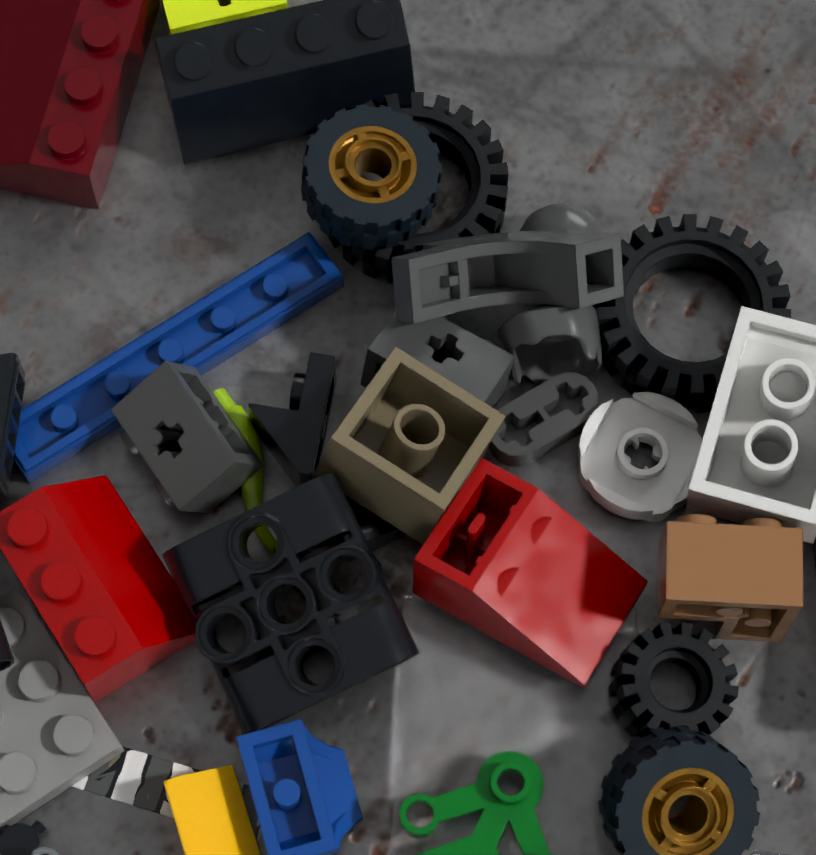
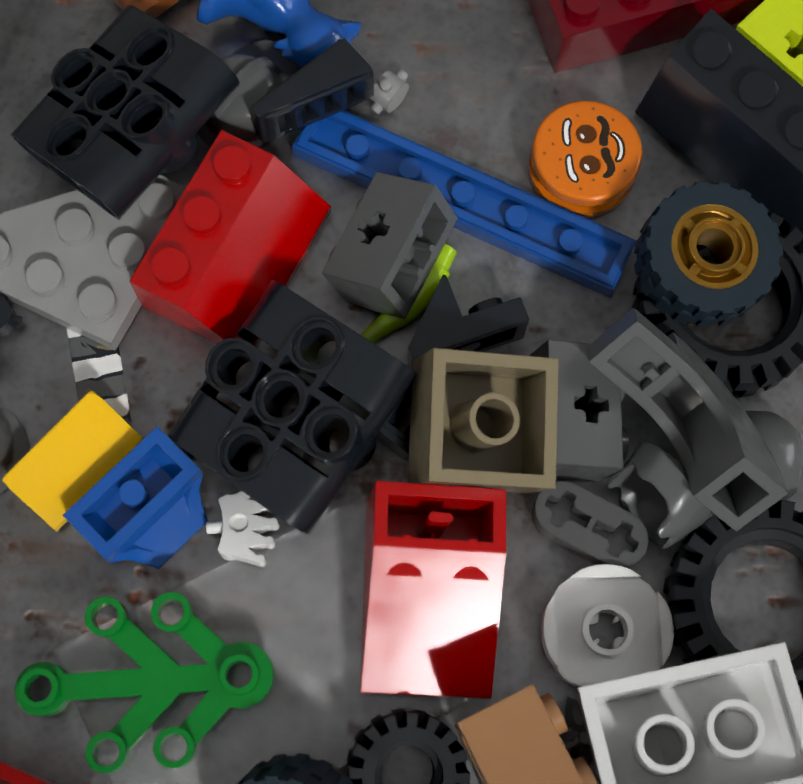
camera: 60 degrees right, 5 degrees up
none -> white piece [206,491,280,567]
none -> light grey piece [370,69,409,115]
none -> orange head [528,101,642,218]

